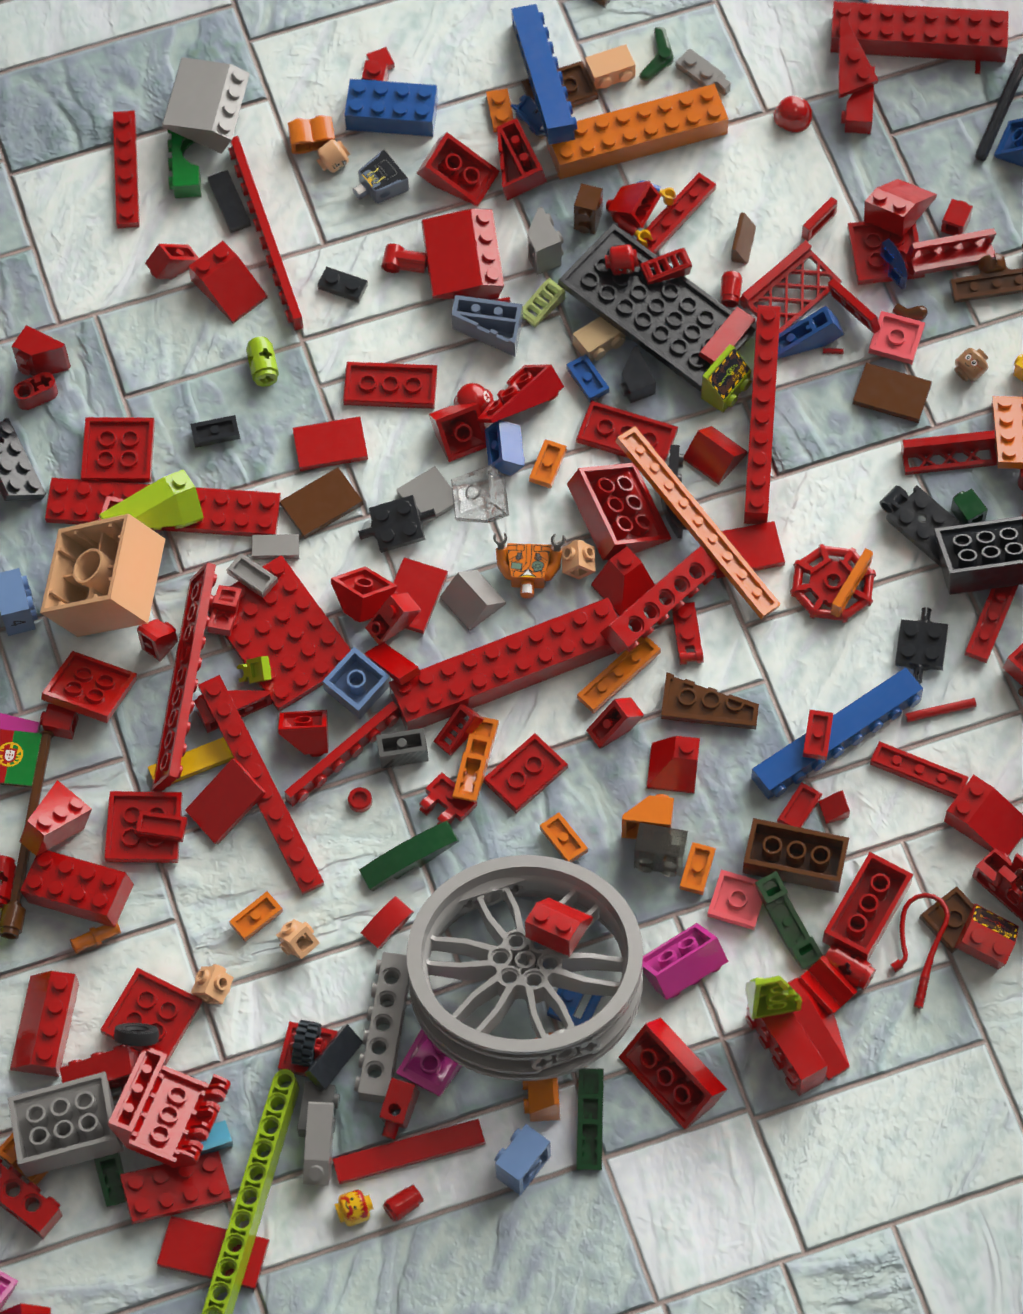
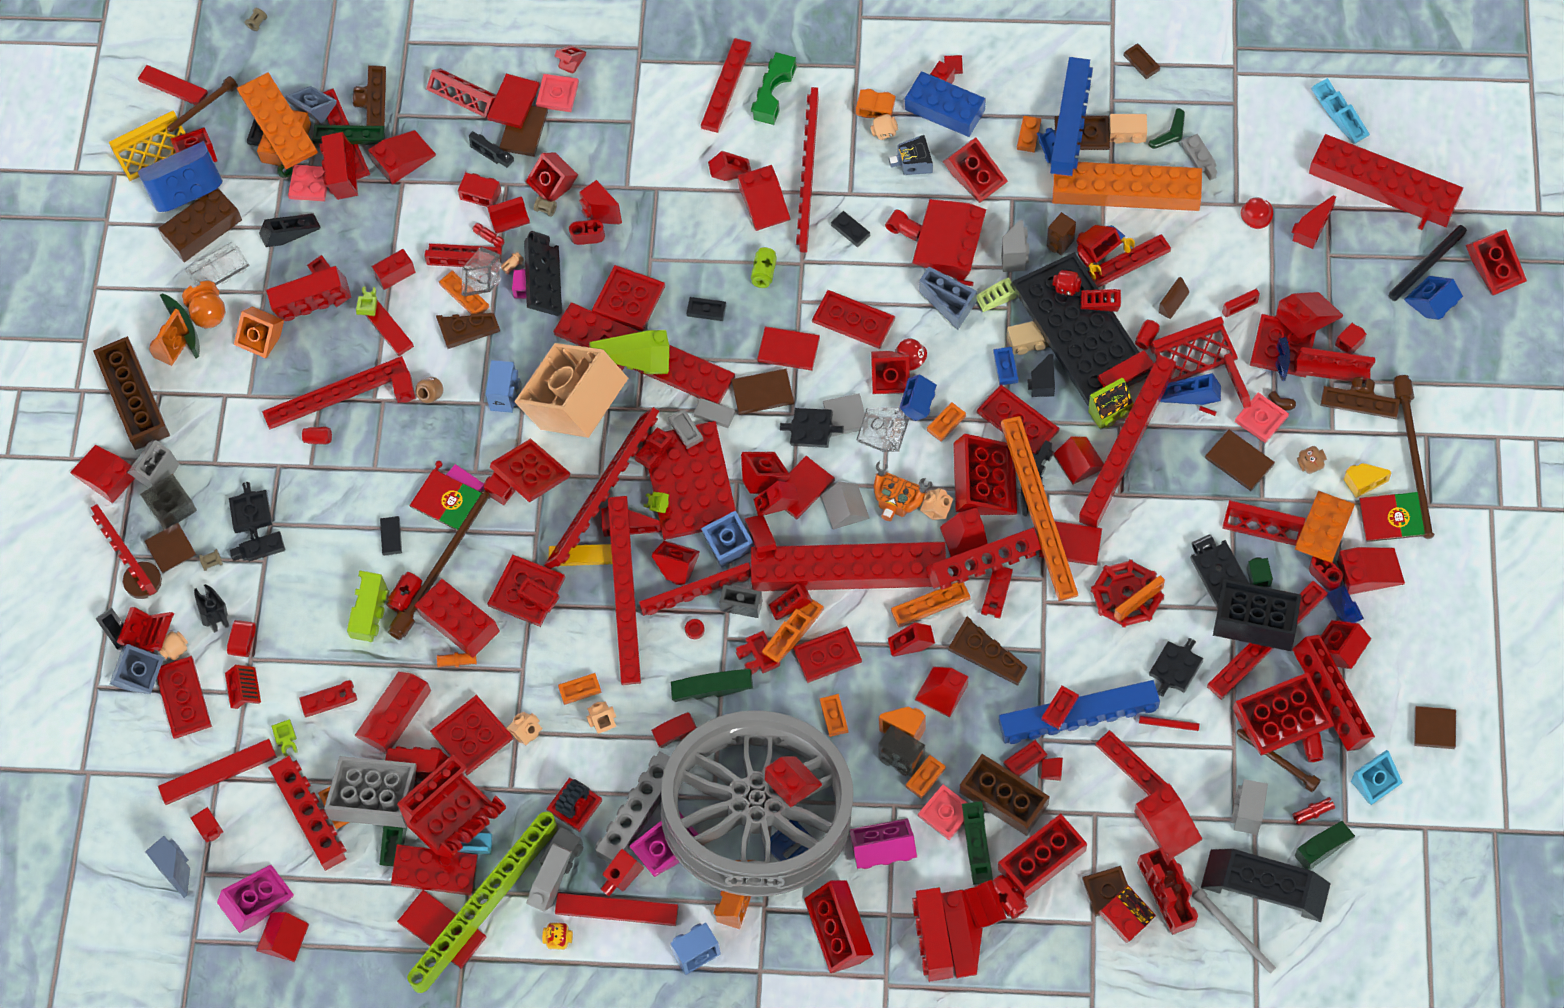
camera: 25 degrees right, 0 degrees up
wedge [19,780,92,856] -> none
black tyre [114,1023,159,1046] -> none
red slope [137,619,178,662] -> none
light grey slope [162,57,250,154] -> none
red tile [185,758,266,844] -> none
black tile [207,170,251,233] -> none
black tile [305,1024,363,1092] -> none
red piece [383,1185,424,1222] -> none
red wedge [478,364,564,423] -> none
red wedge [497,118,547,201] -> none
dark green slope [577,1068,604,1170] -> none
lime wedge [745,976,802,1019] -> none
red wing [838,16,878,99] -> none
red piece [890,893,950,1009] -> none

